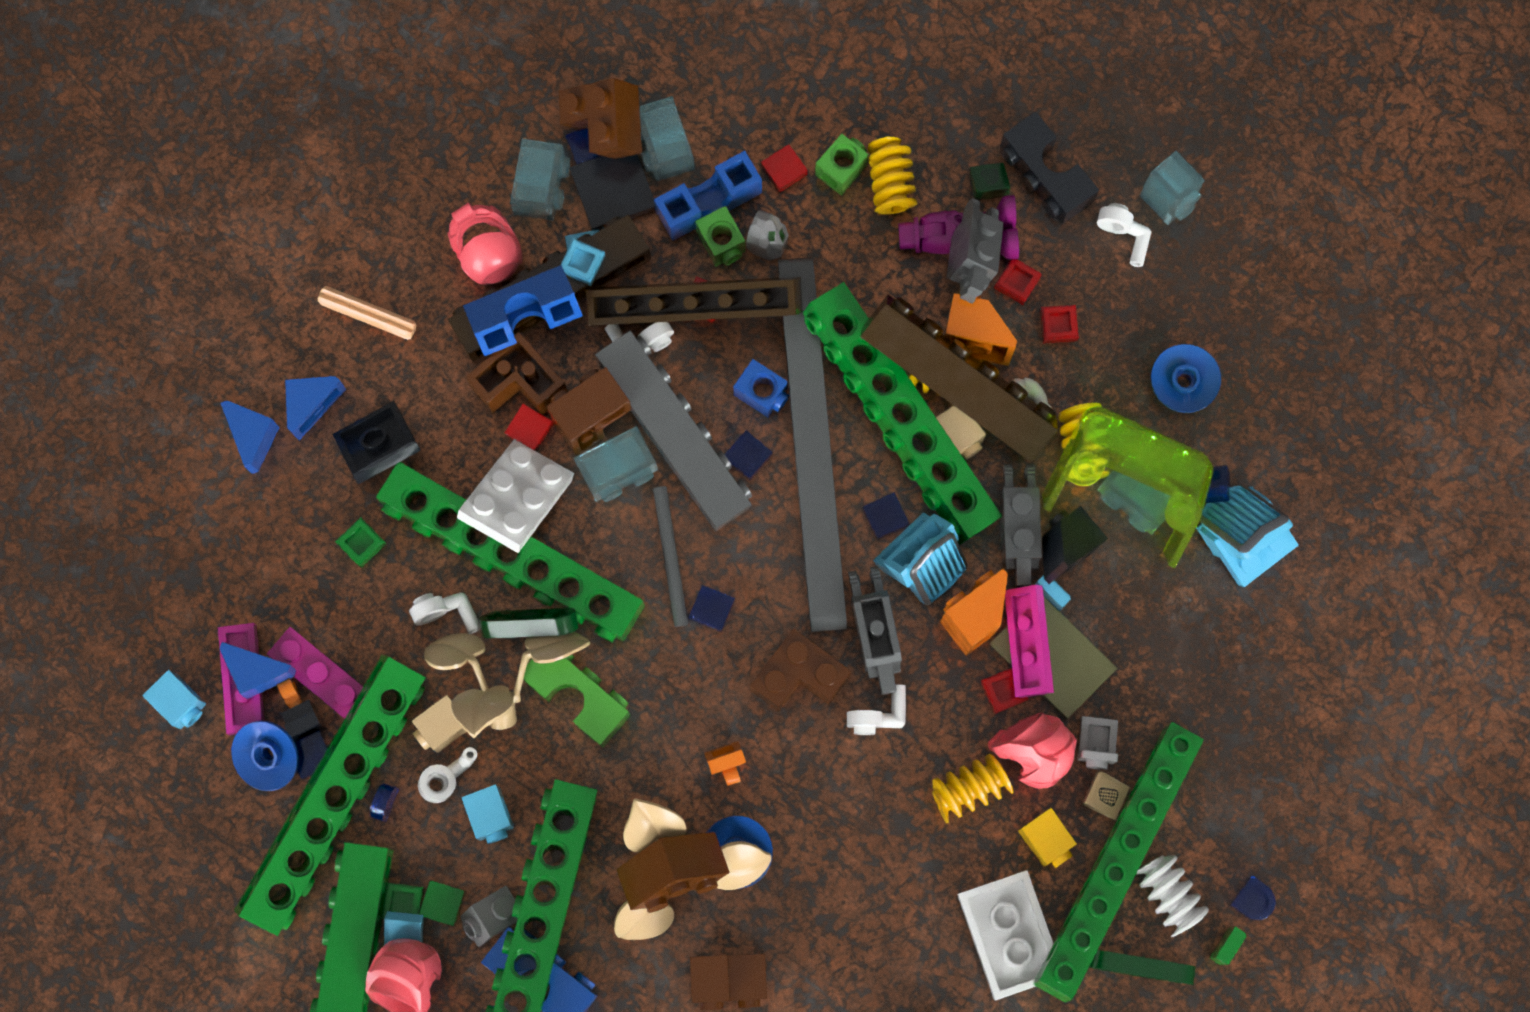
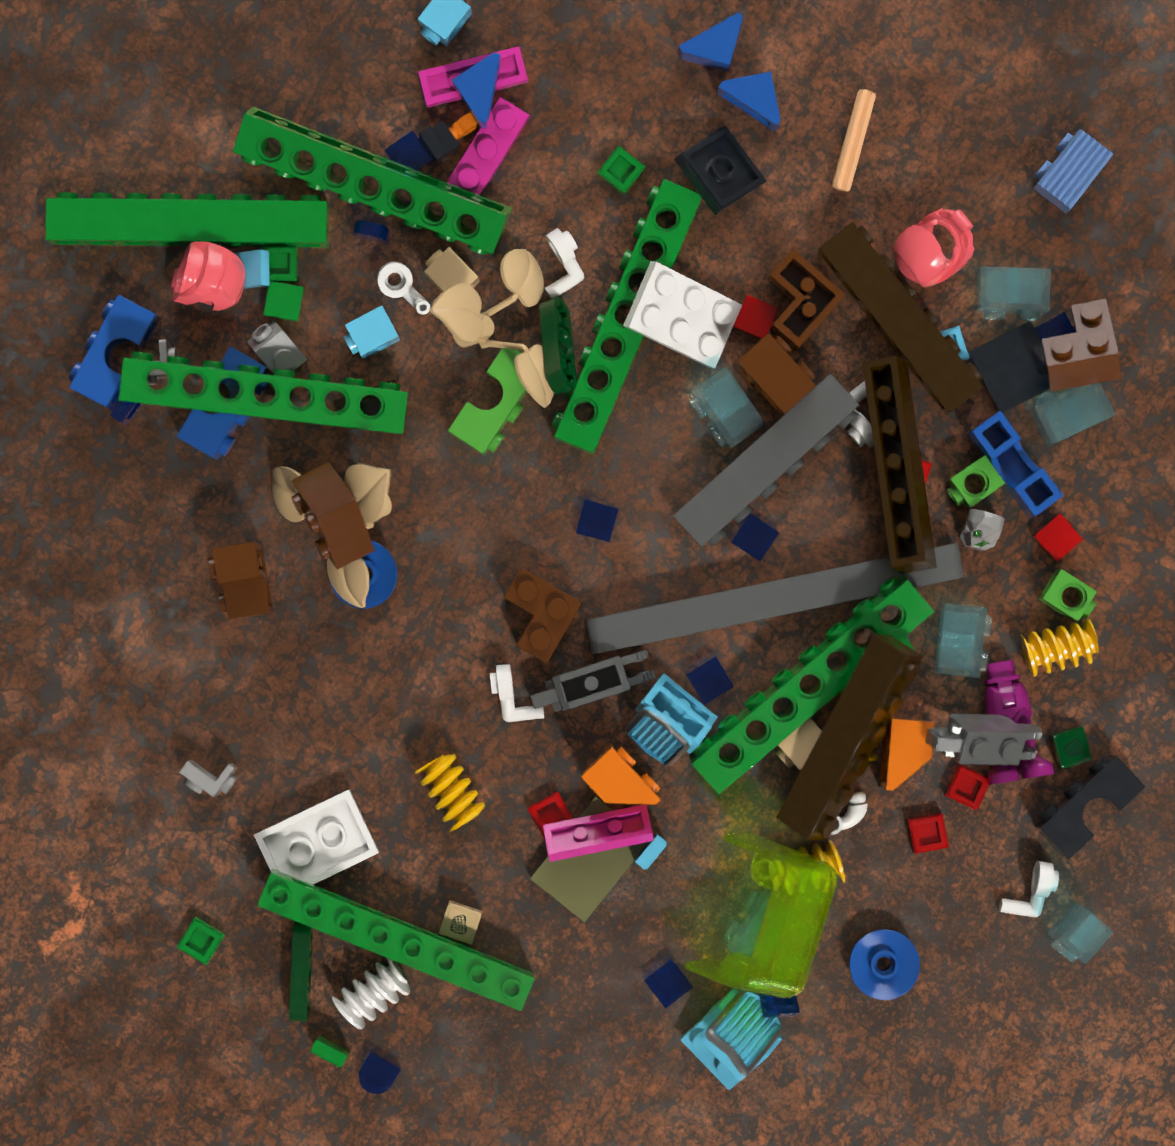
camera: 85 degrees right, 10 degrees up
blue dish [231,720,299,791] -> none
blue arch [463,265,583,357] -> none
medium azure tile [560,238,605,286] -> none
dark grey piece [653,486,688,627] -> none
orange tile [704,741,746,786] -> none
blue brick [733,359,790,418] -> none
coral helmet [988,713,1077,789] -> none
dark grey hinge [1000,463,1042,588] -> none
yellow brick [1018,808,1077,868] -> none
black slope [1042,506,1108,584] -> none
light grey bracket [1077,716,1118,770] -> none
none -> clear blue tile [644,958,693,1009]
none -> clear light blue brick [933,603,992,678]
none -> medium blue brick [1033,129,1113,213]

